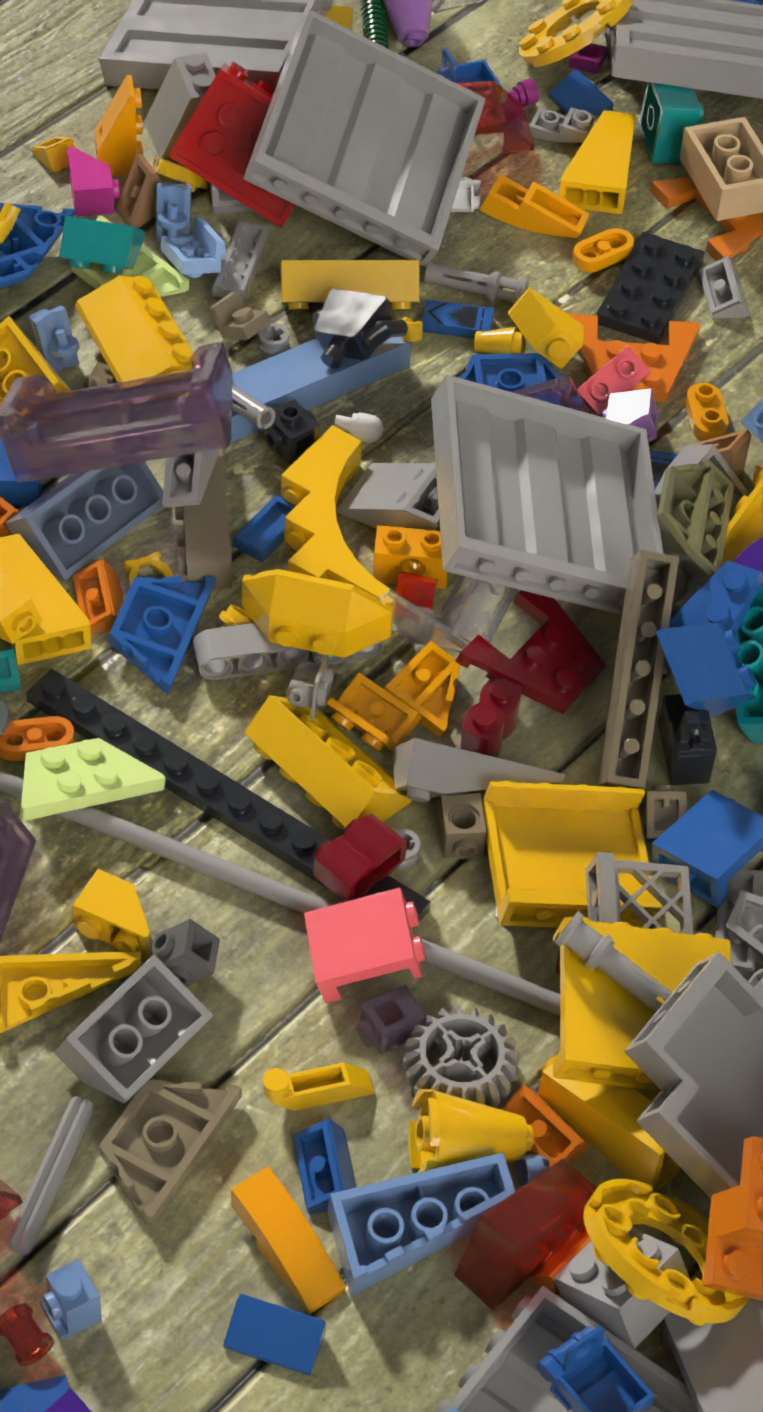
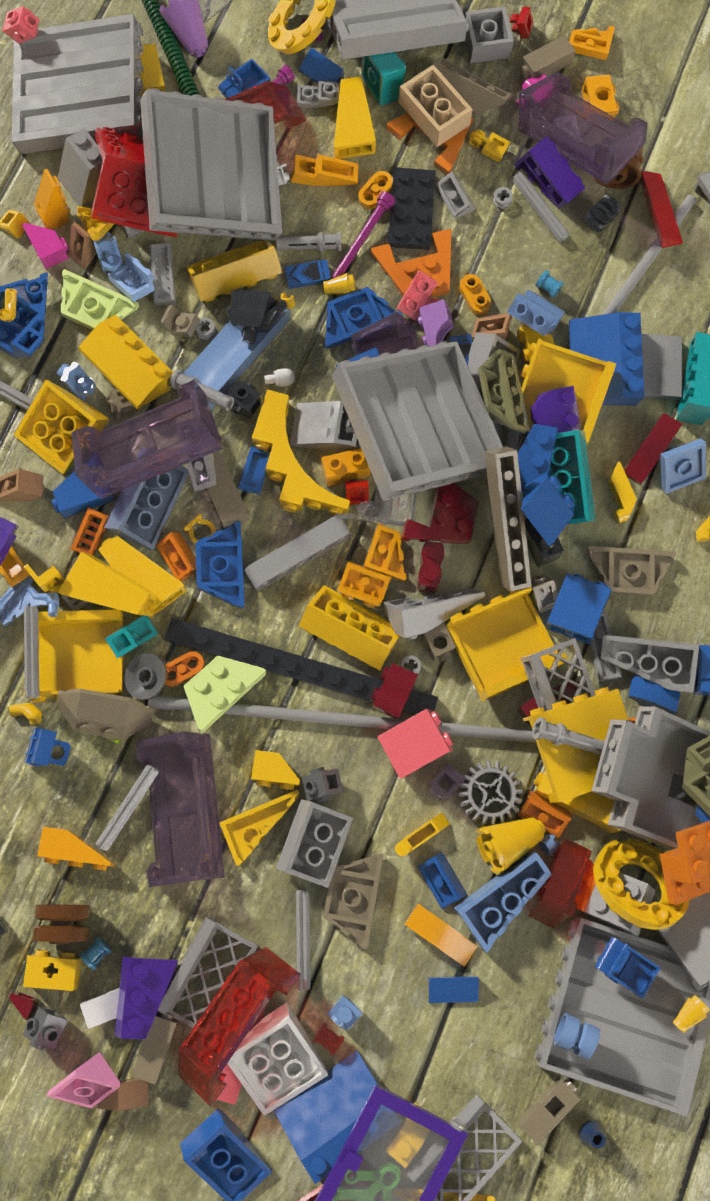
camera: 20 degrees left, 25 degrees up
teal slope [59,215,145,275] -> none
yellow plate [219,604,254,627] -> none
yellow wedge [242,569,394,658] -> none
light grey hinge [286,655,334,719] -> none
yellow slope [508,287,584,369] -> none
none -> magenta piece [332,191,396,279]

